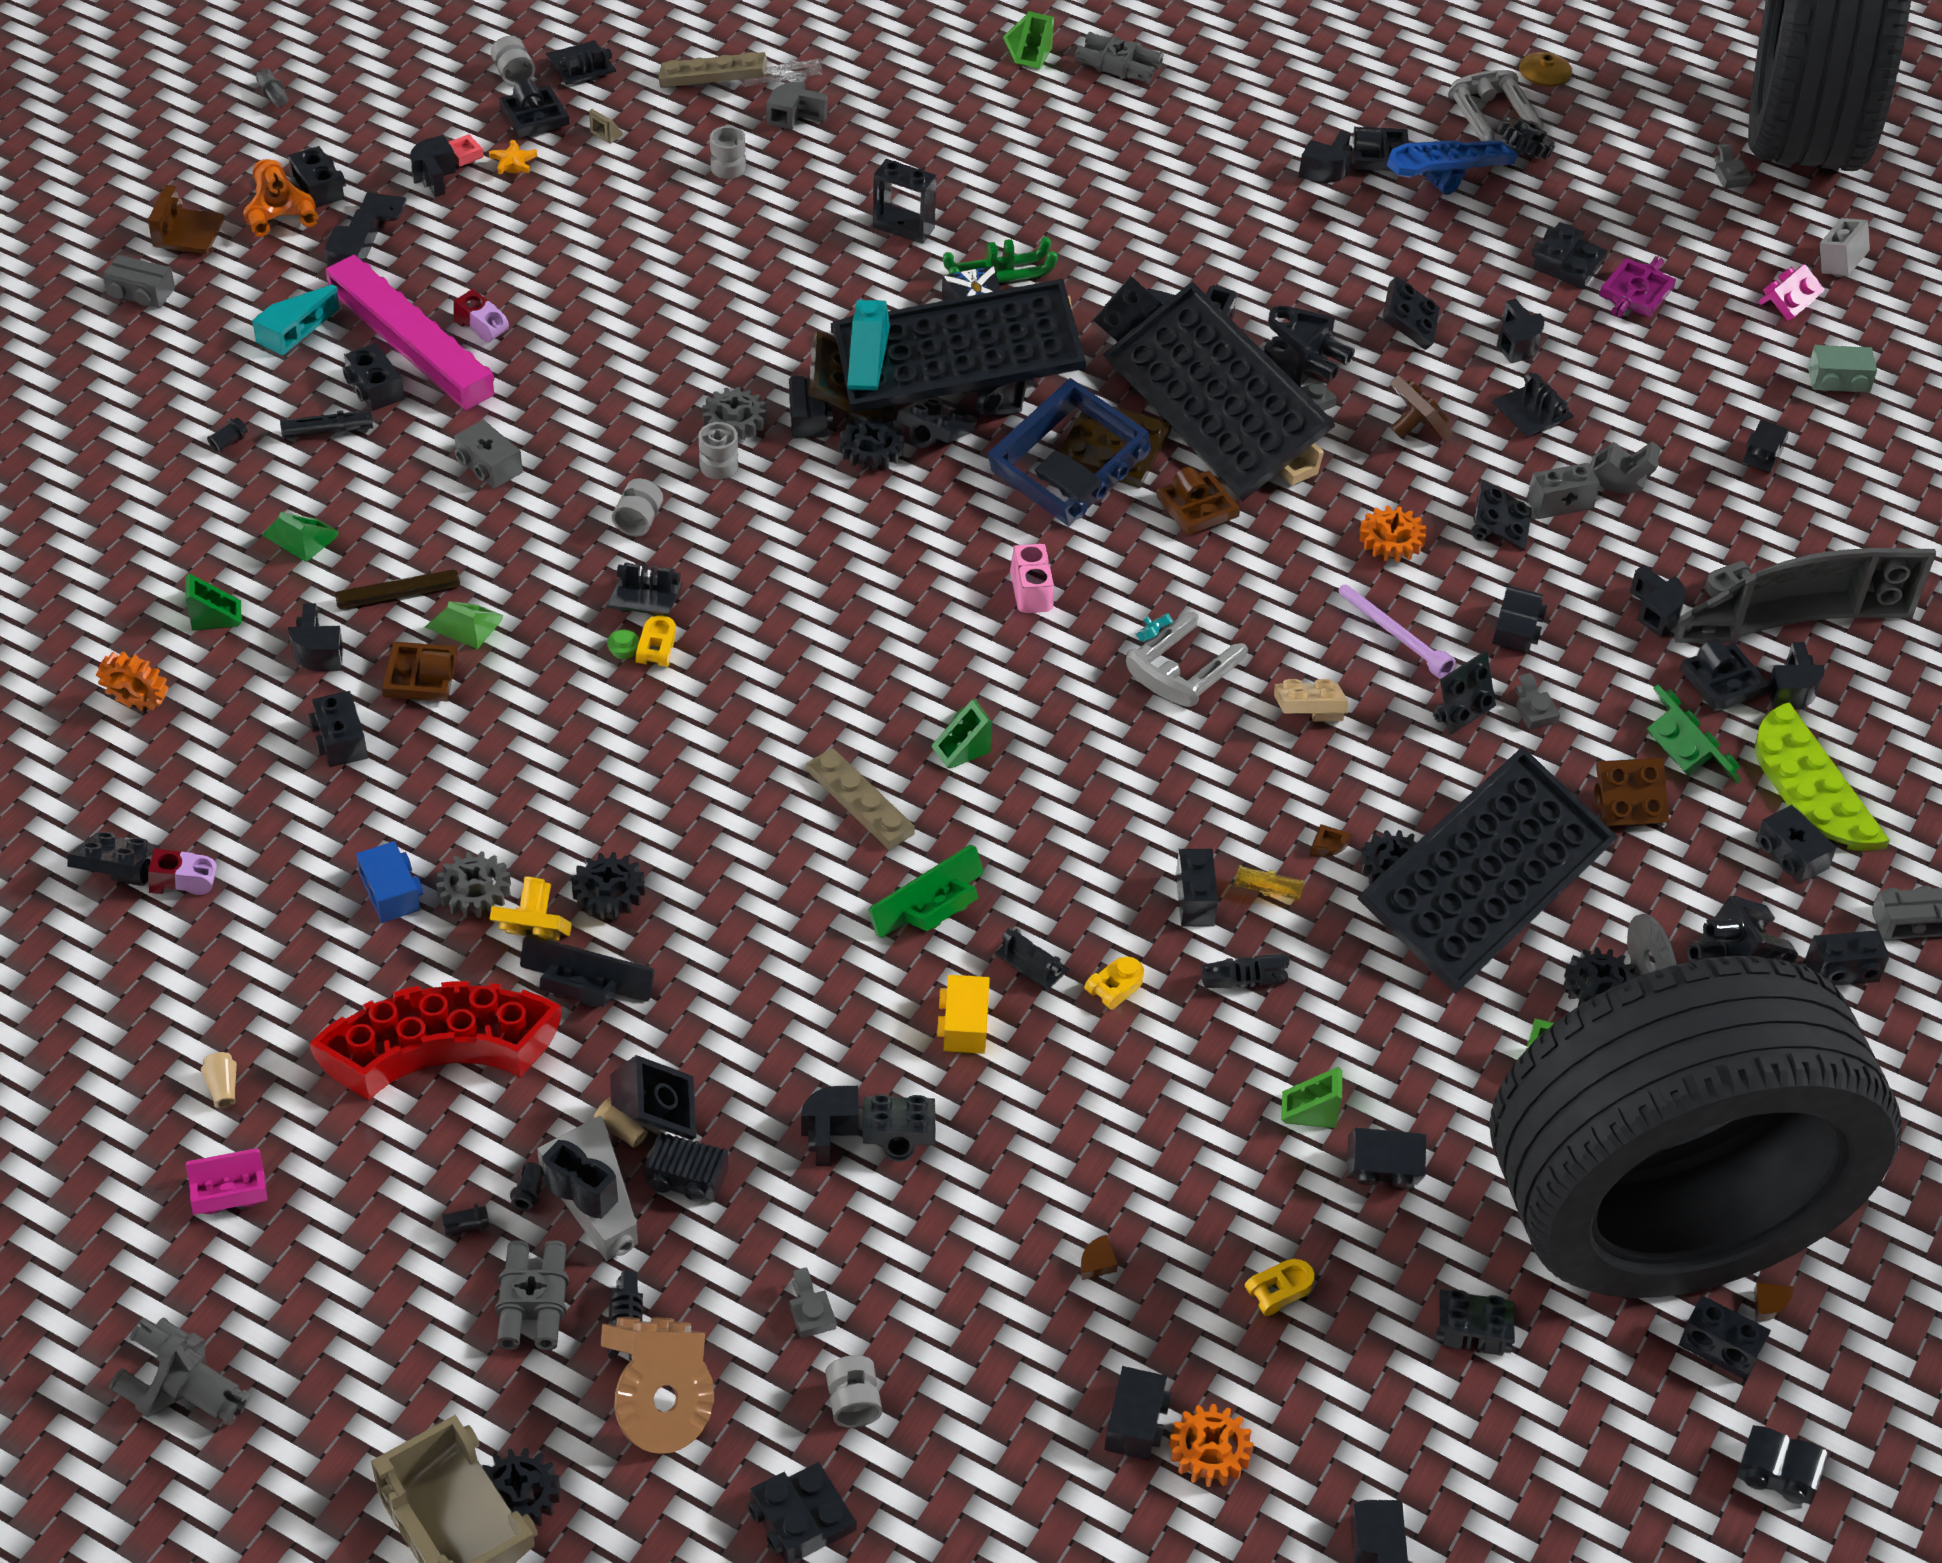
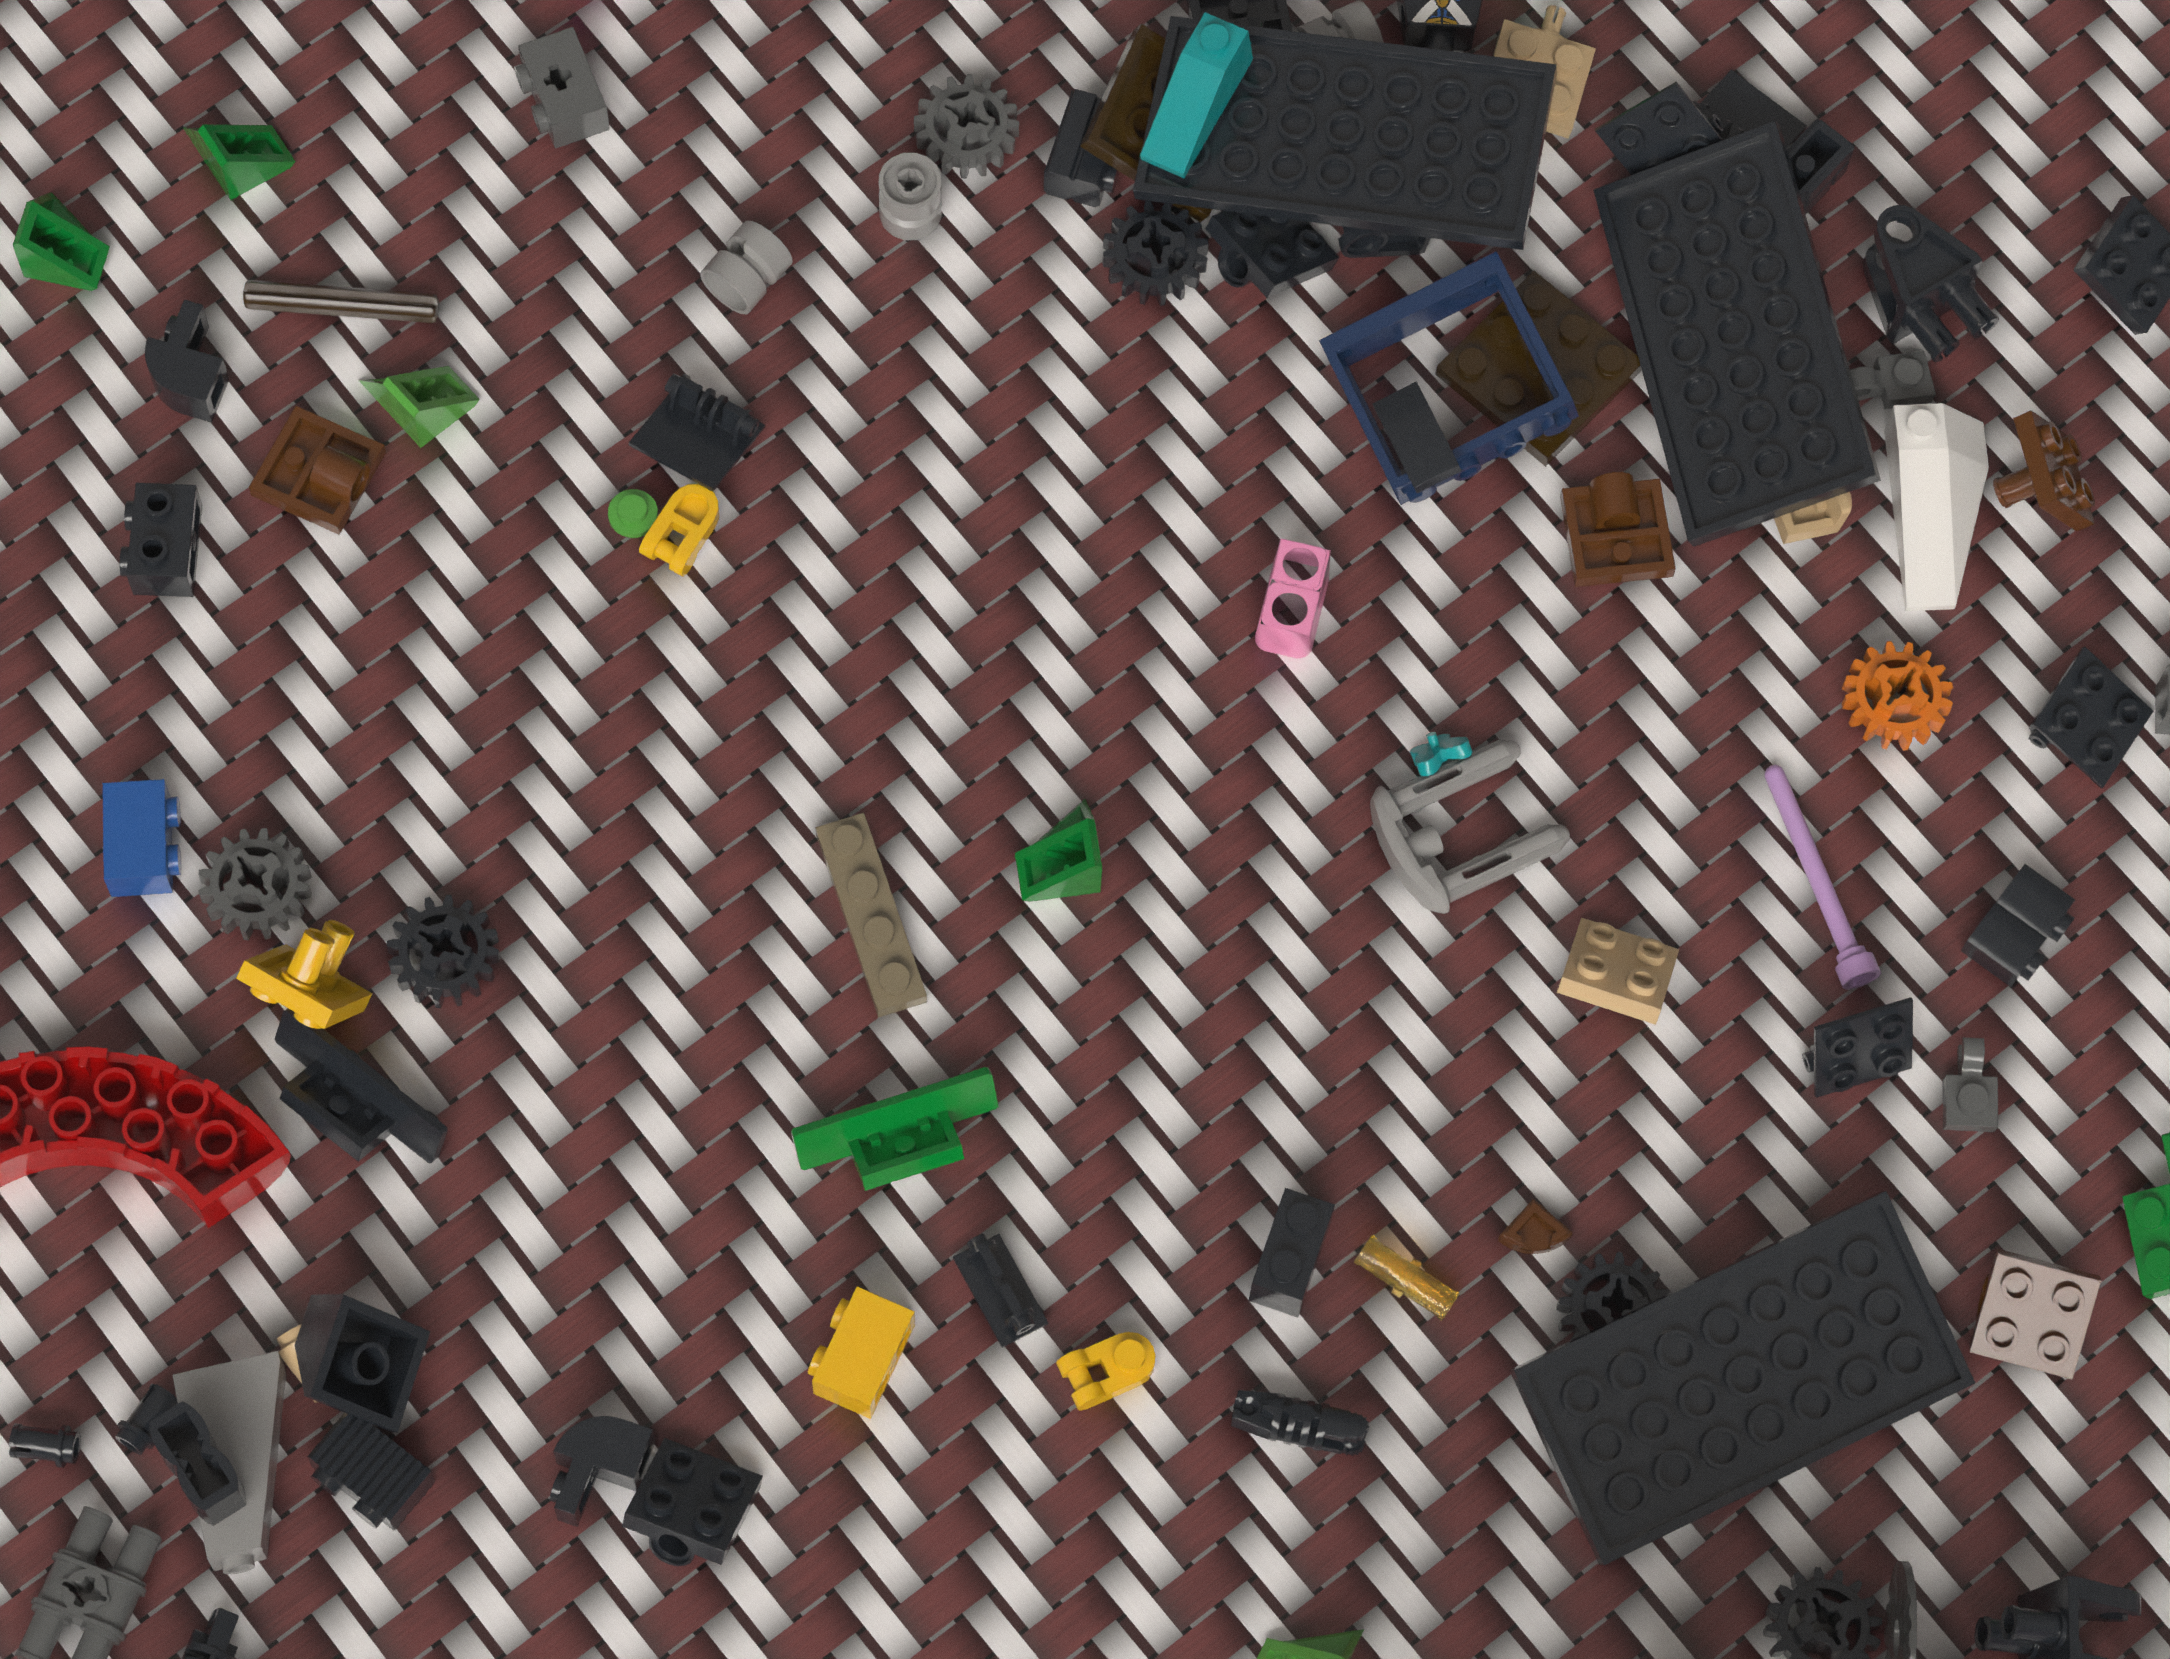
camera: 20 degrees right, 20 degrees up
none -> white wedge [1884,403,1989,611]

